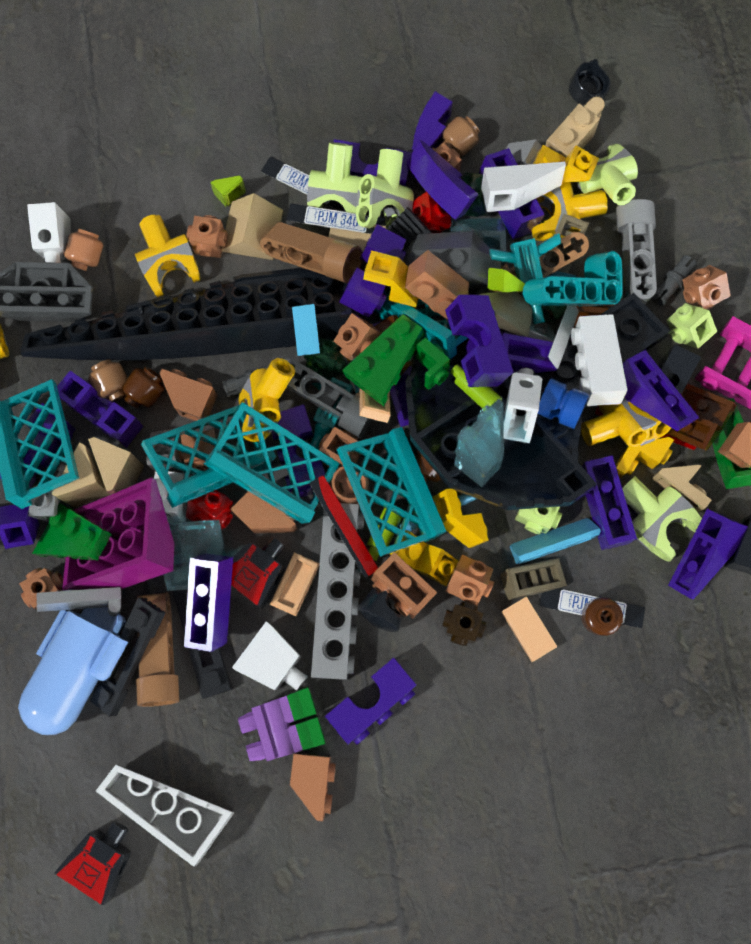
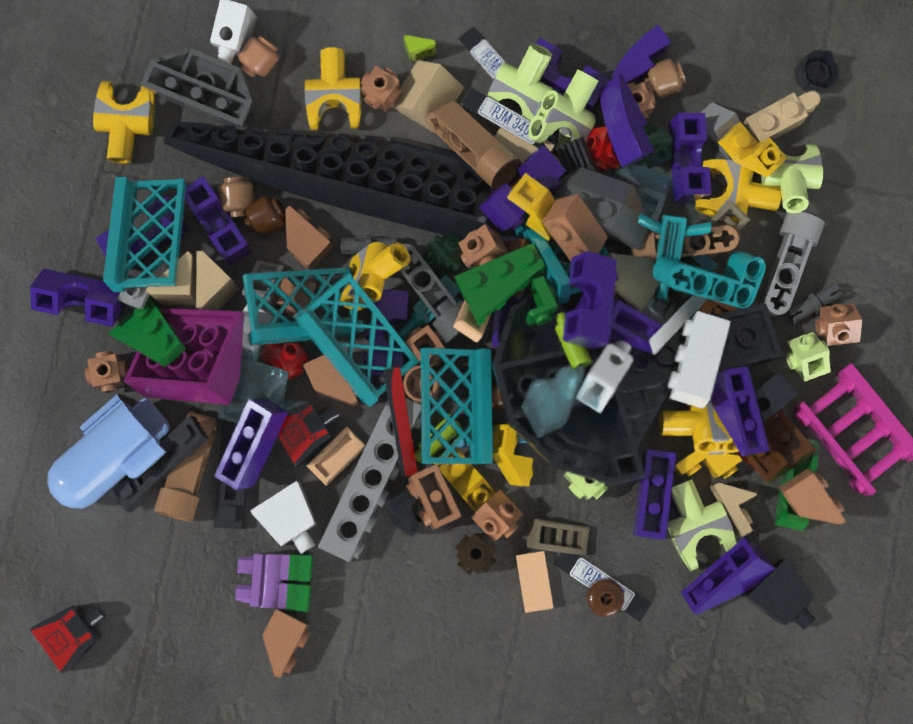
camera: 20 degrees right, 5 degrees up
light grey hinge [36,587,121,616] -> none
white wedge [96,765,234,866] -> none
medium azure sticker [292,304,320,356] -> none
dark purple arch [325,658,417,745] -> none
white slope [481,162,566,212] -> none
lime slope [488,268,525,292] -> none
medium azure slope [510,518,601,565] -> none
blue wheel [538,378,590,429] -> none

